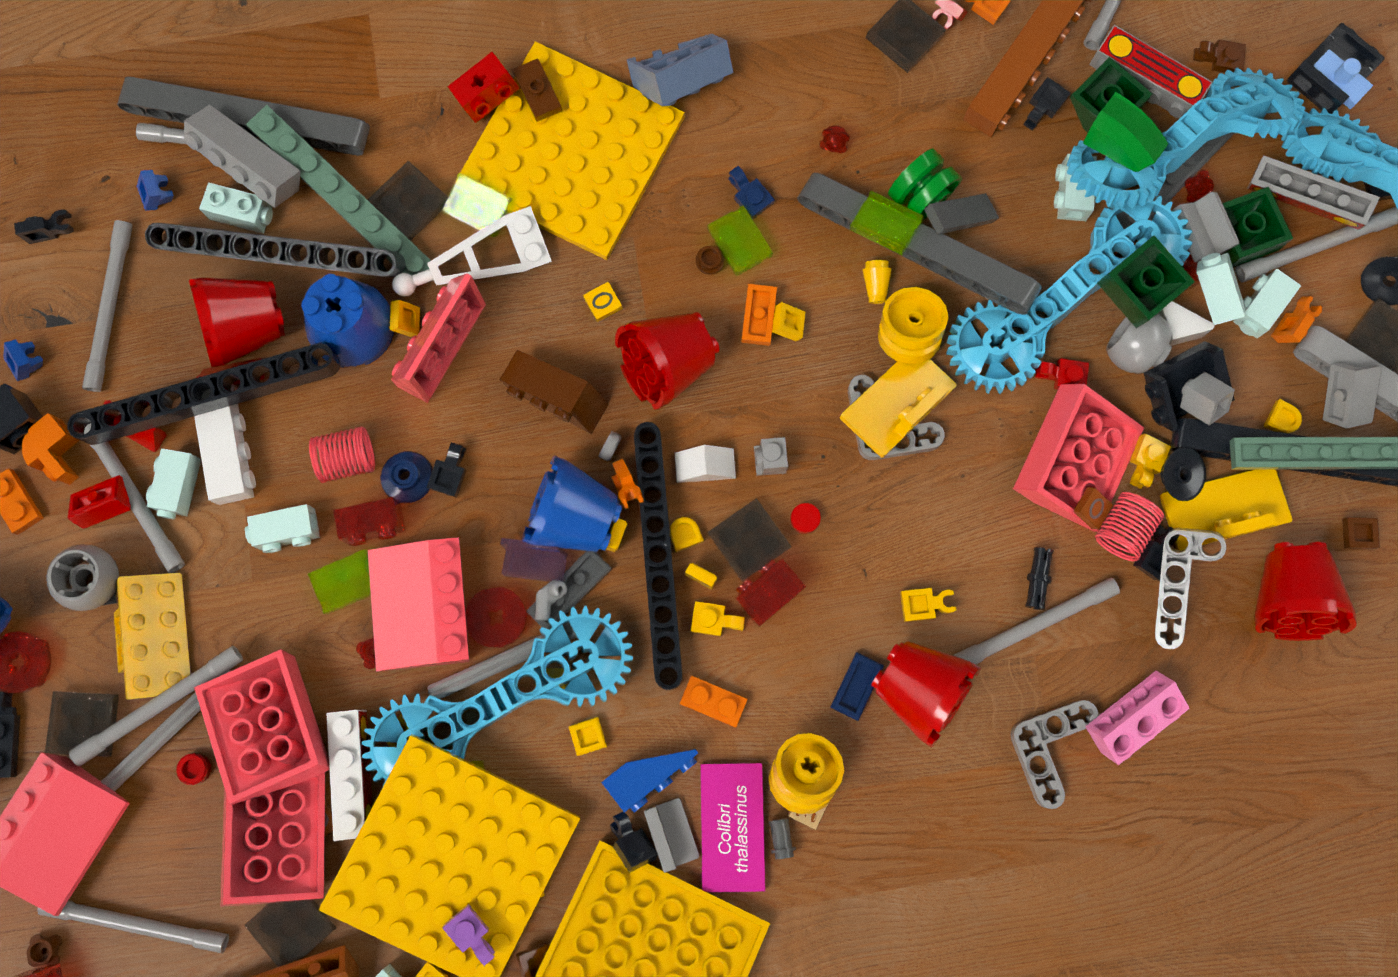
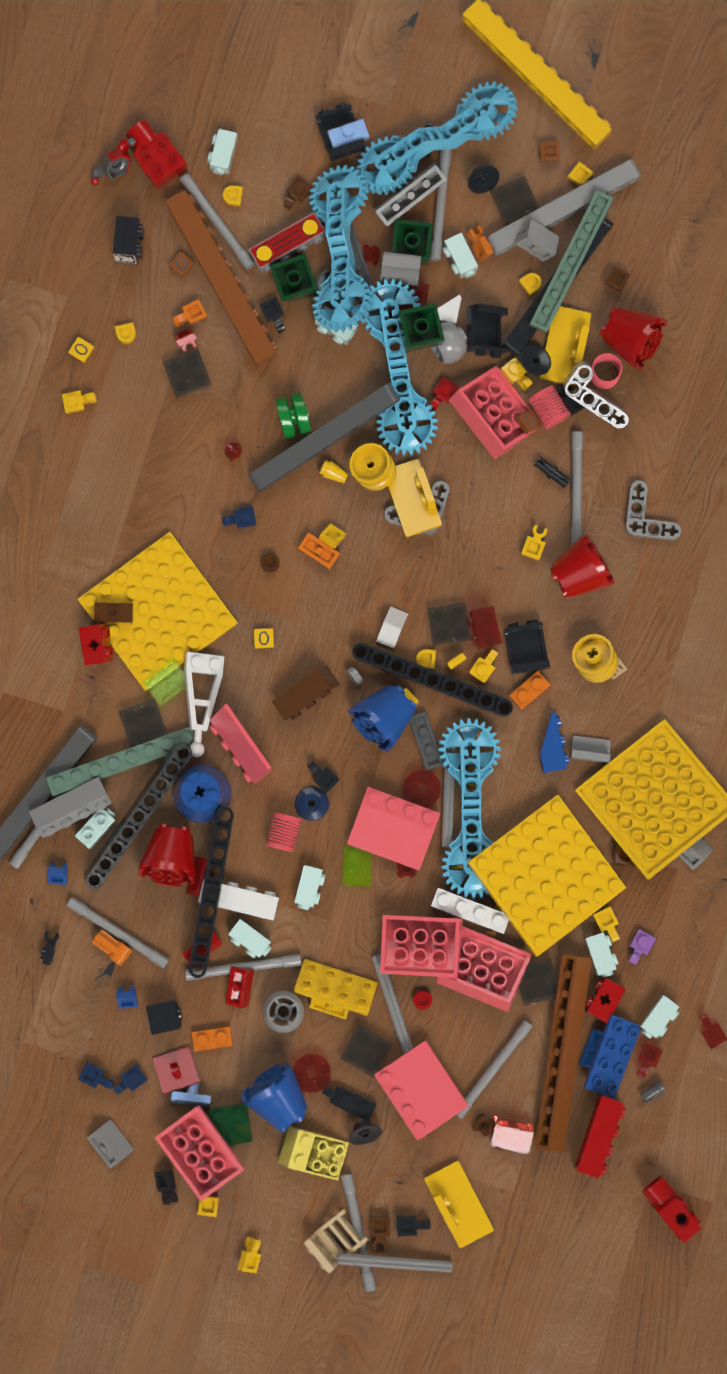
camera: 65 degrees left, 5 degrees up
orange brick [22,413,80,485] -> none
light grey piece [69,646,243,766] -> none
clear red brick [333,497,406,546] -> none
yellow plate [390,300,420,337] -> none
medium lavender plate [442,904,495,966] -> none
clear purple panel [500,538,568,582] -> none
light grey arm [535,580,567,621] -> none
yellow tile [569,717,607,756] -> none
black plate [610,812,658,873] -> none
orange plate [611,459,644,509] -> none
red cone [615,312,720,410] -> none
sand blue wedge [626,34,733,106] -> none
dark pink tile [701,763,765,892] -> none
clear neon green plate [707,205,773,277] -> none
light grey brick [754,437,788,476] -> none
dark grey pin [769,818,796,860] -> none
red tile [790,503,821,534] -> none
dark blue tile [830,652,884,721] -> none
clear neon green plate [850,191,923,255] -> none
dark grey tile [924,193,999,235] -> none
green slope [1083,92,1168,172] -> none
bright pink brick [1085,671,1190,765] -> none
light grey brick [1180,372,1235,425] -> none
light aqua brick [1197,253,1245,325] -> none
none -> orange piece [92,929,133,966]
none -> black panel [504,620,550,675]
none -> coral piece [591,353,622,389]

